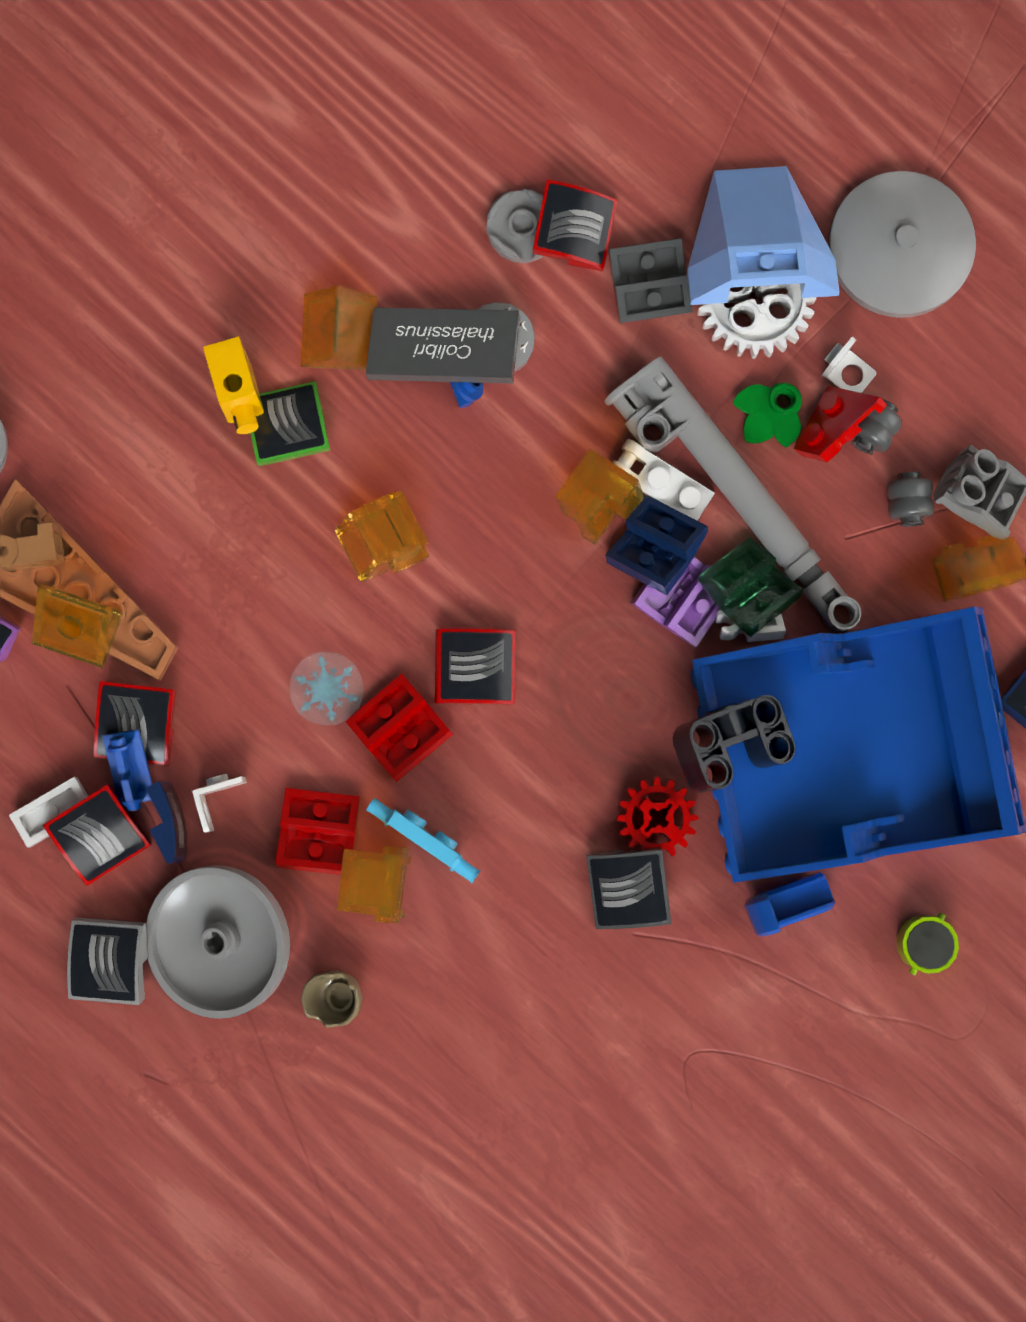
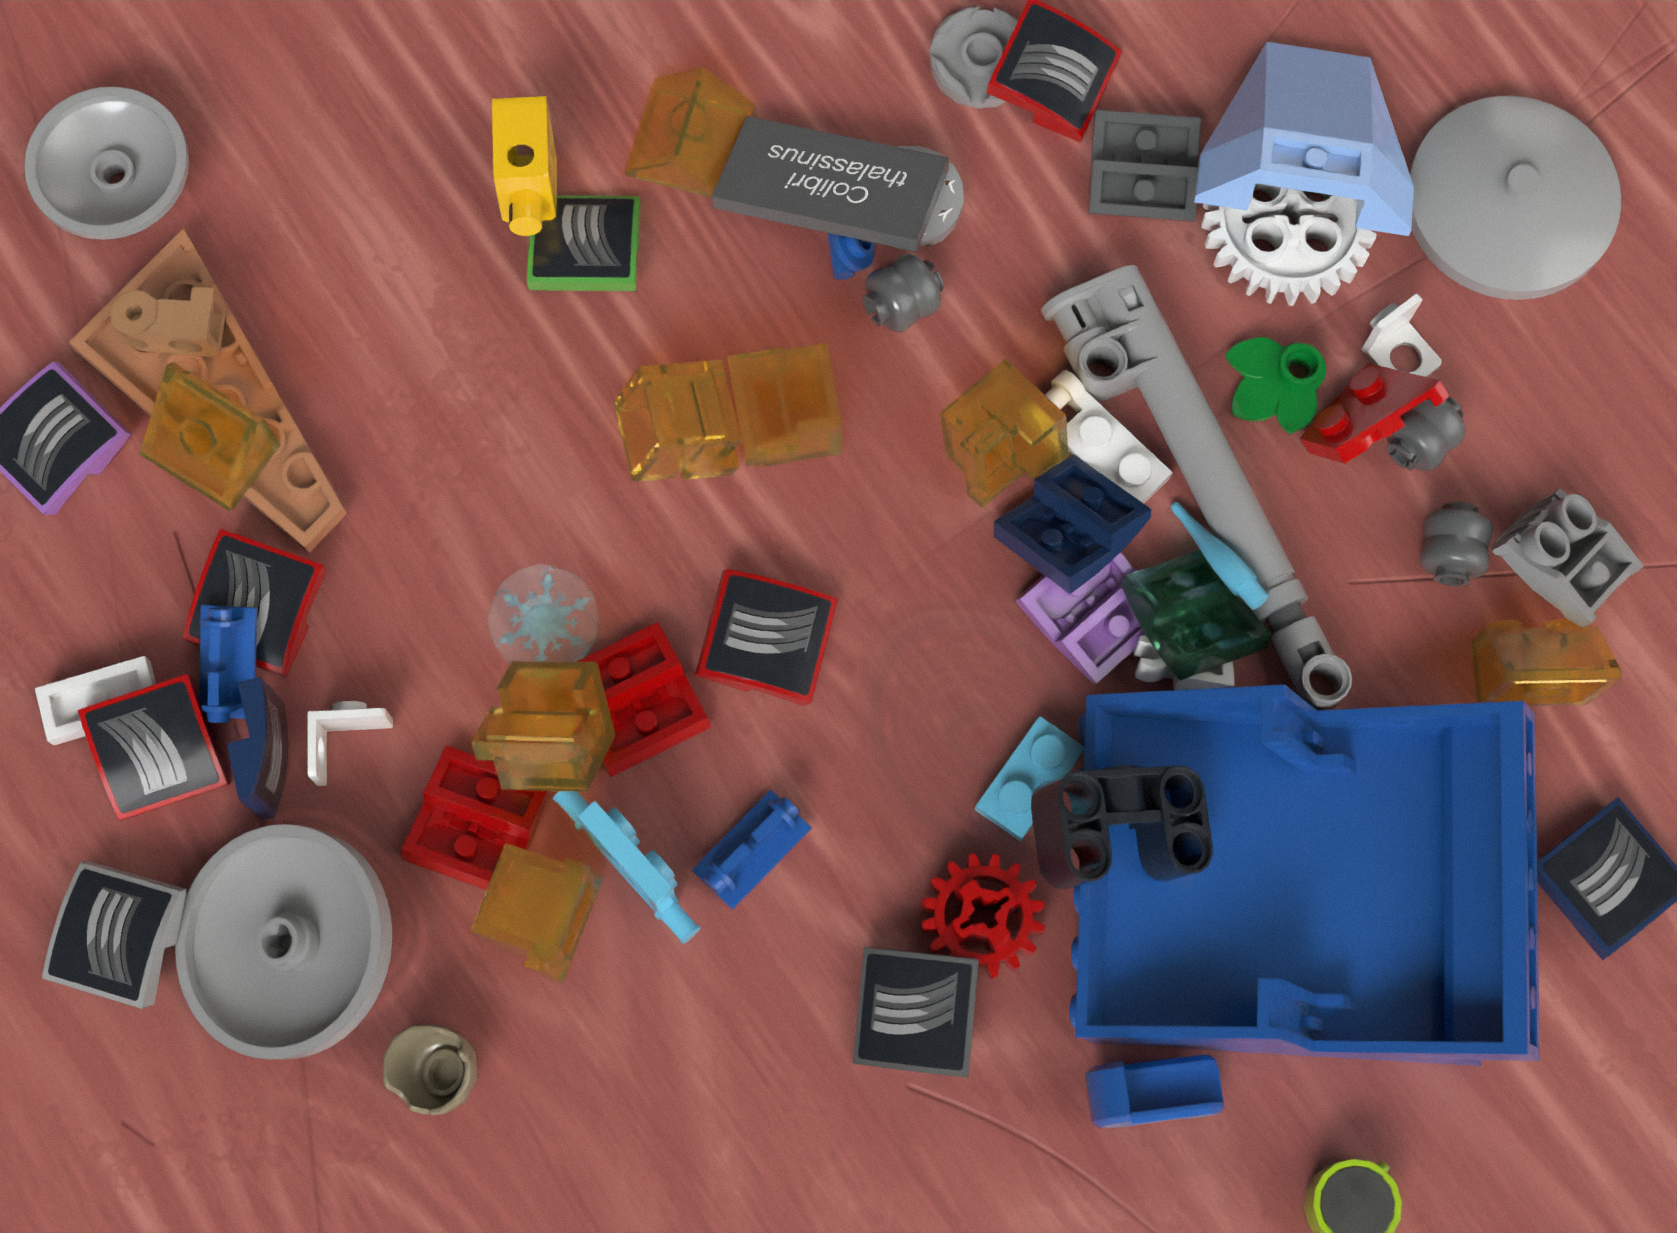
camera: 15 degrees right, 10 degrees down
none -> clear yellow plate [471,661,615,792]
none -> blue hinge [692,790,812,910]
none -> clear yellow plate [727,343,842,468]
none -> dark grey piece [862,254,944,333]
none -> medium azure plate [974,716,1084,842]
none -> medium azure animal [1170,502,1269,610]

